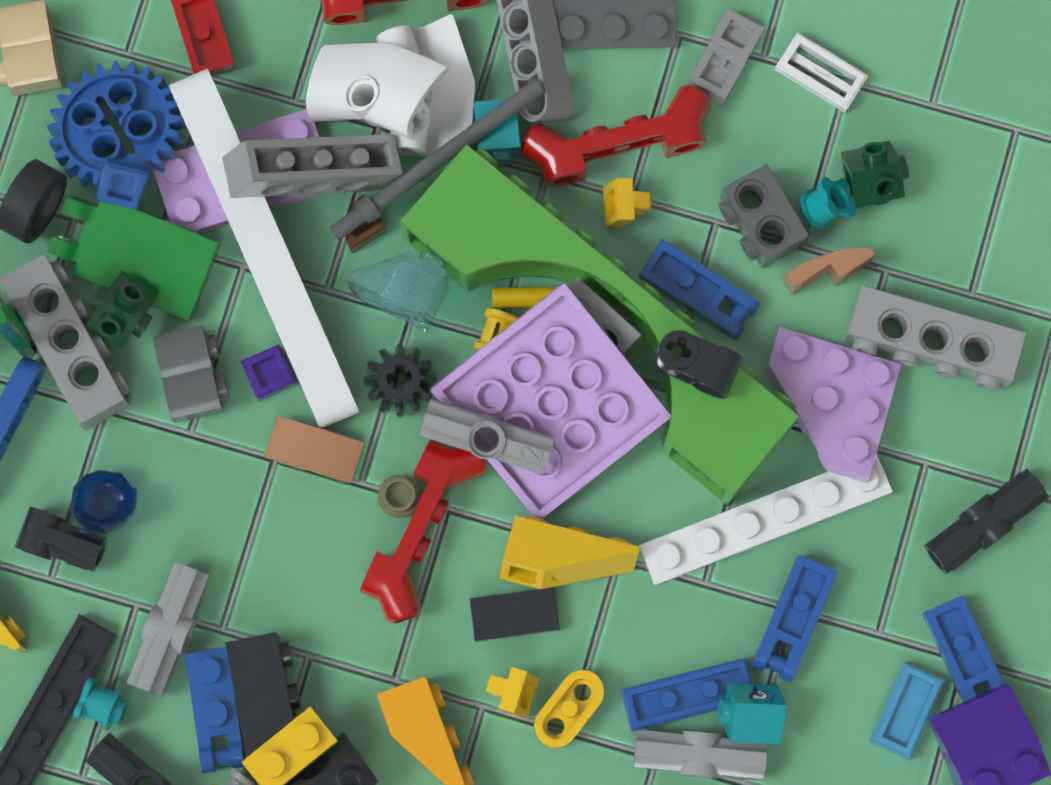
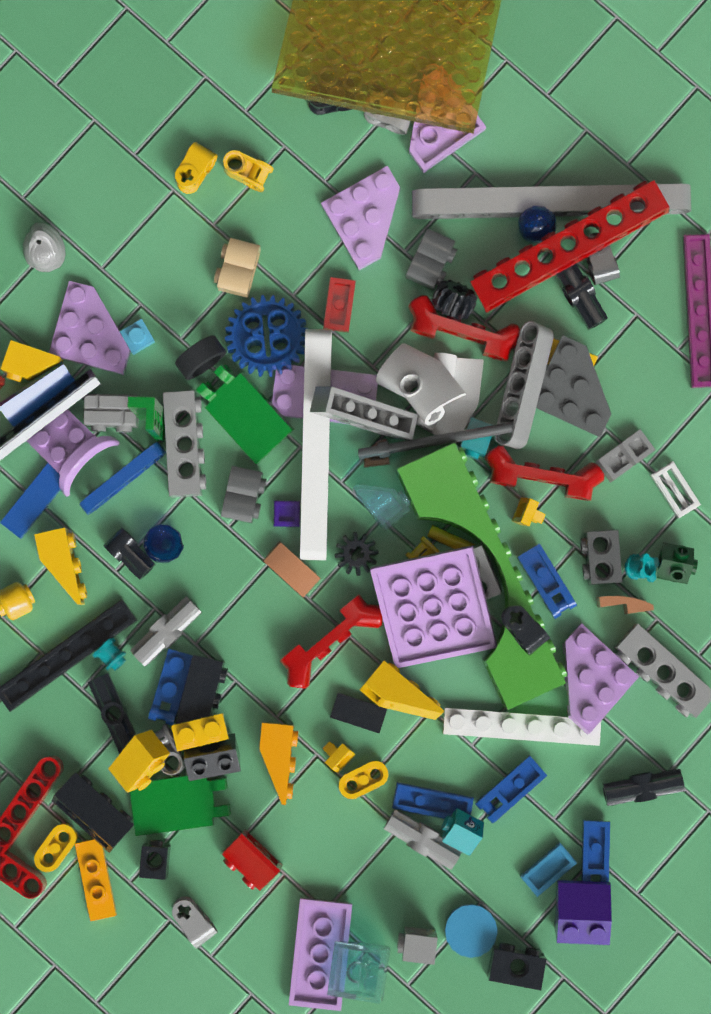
camera: 30 degrees right, 5 degrees up
dark green brick [86,271,158,349] -> none
blue tile [96,157,149,210] -> none
olive plate [378,475,421,518] -> none
light grey piece [419,399,554,475] -> none

